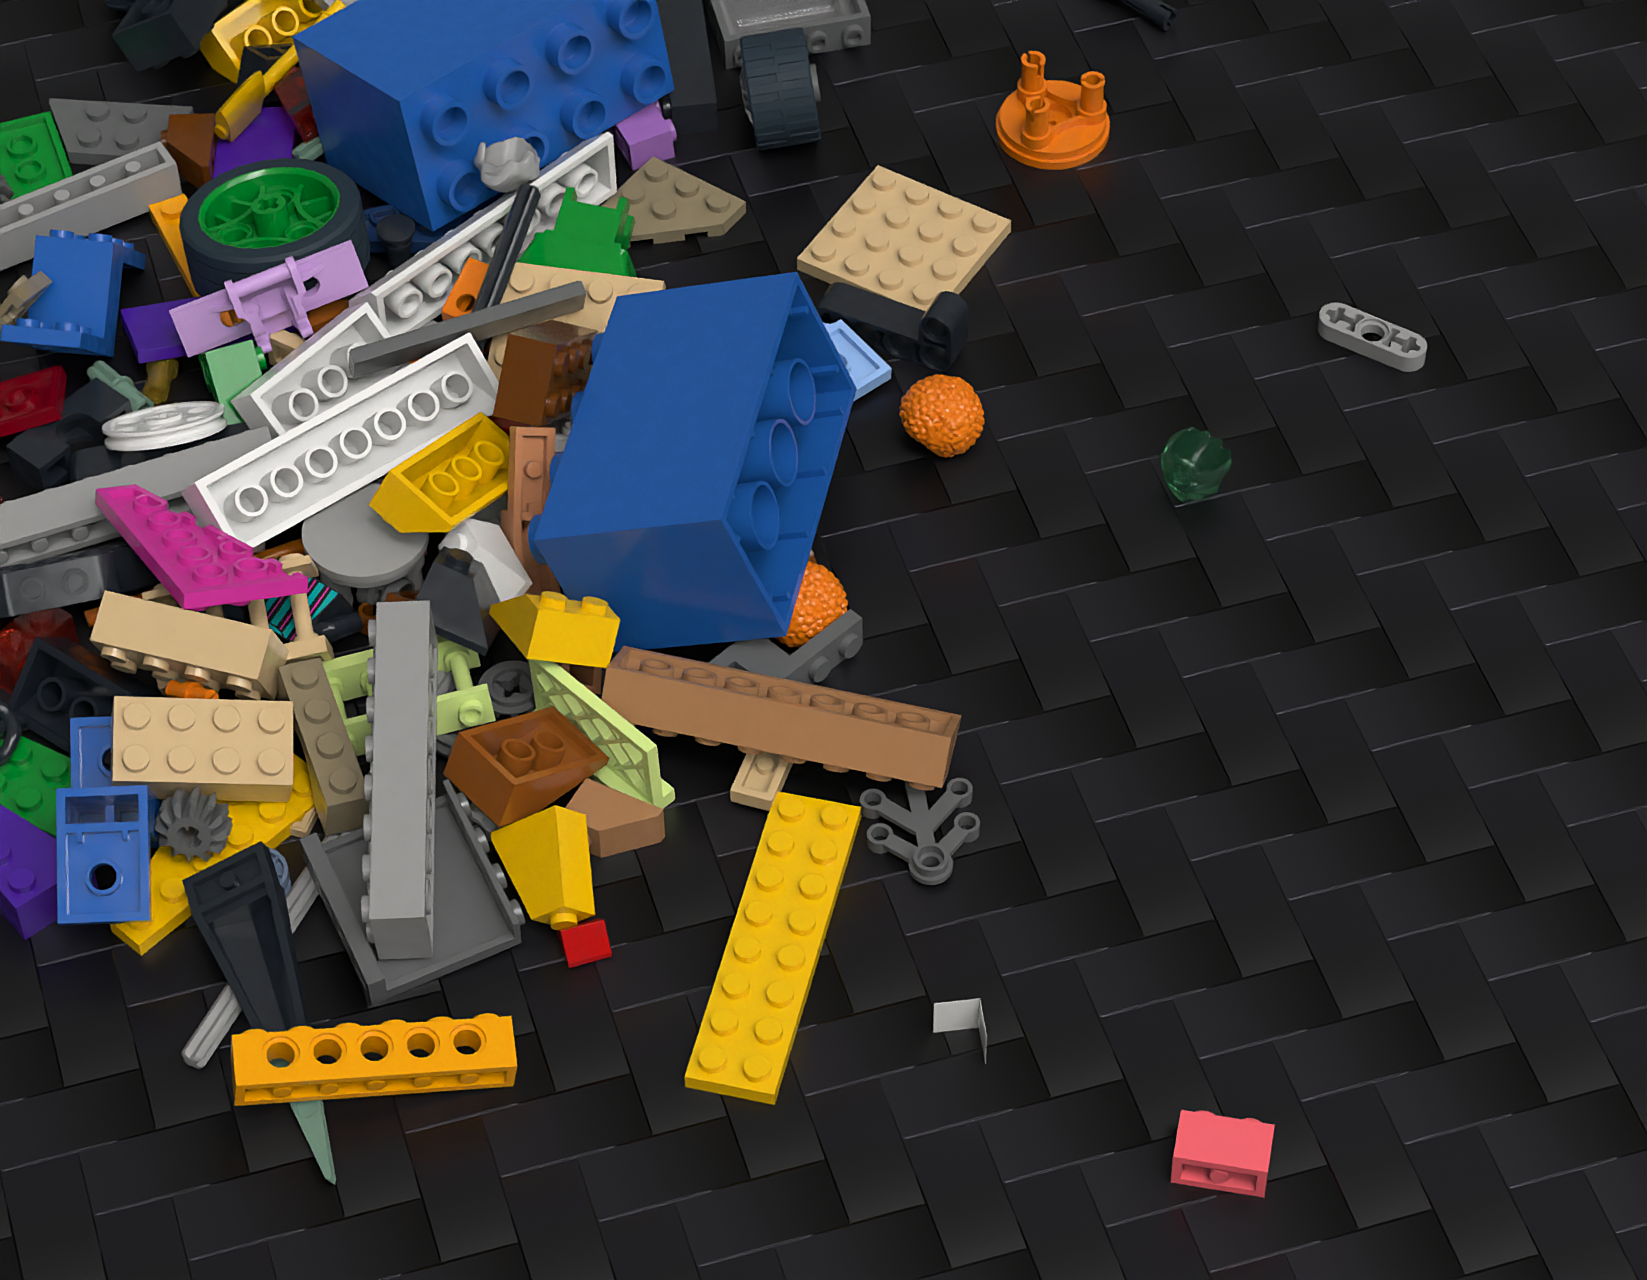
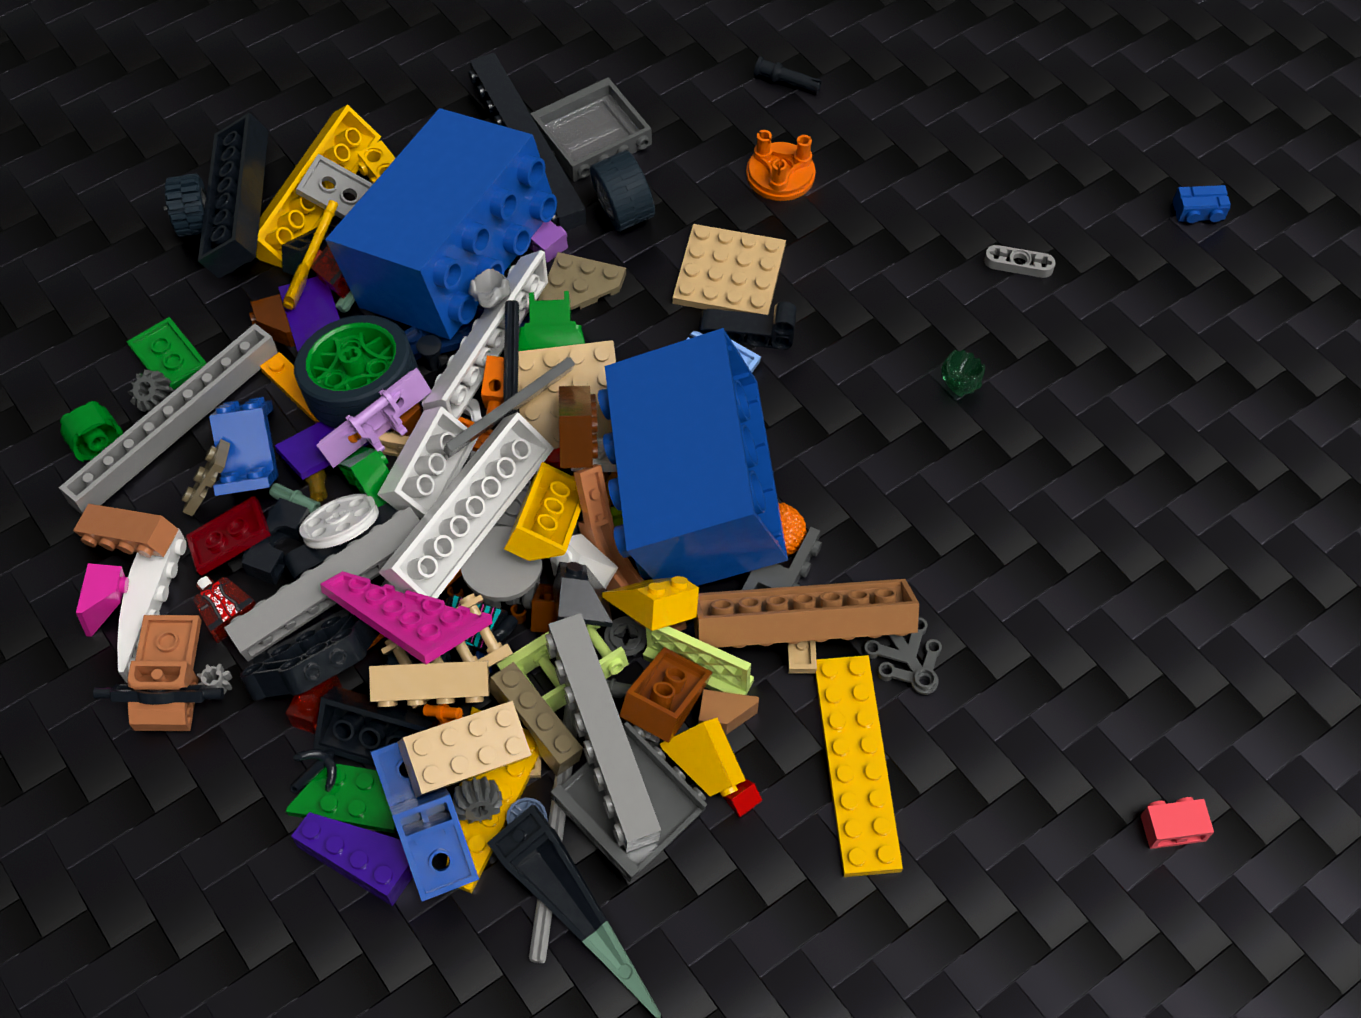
camera: 20 degrees left, 10 degrees up
dark grey wing [49,98,194,165] -> none
light orange brick [230,1013,517,1106] -> none
orange hair [899,374,985,458] -> none
white sticker [933,998,987,1064] -> none

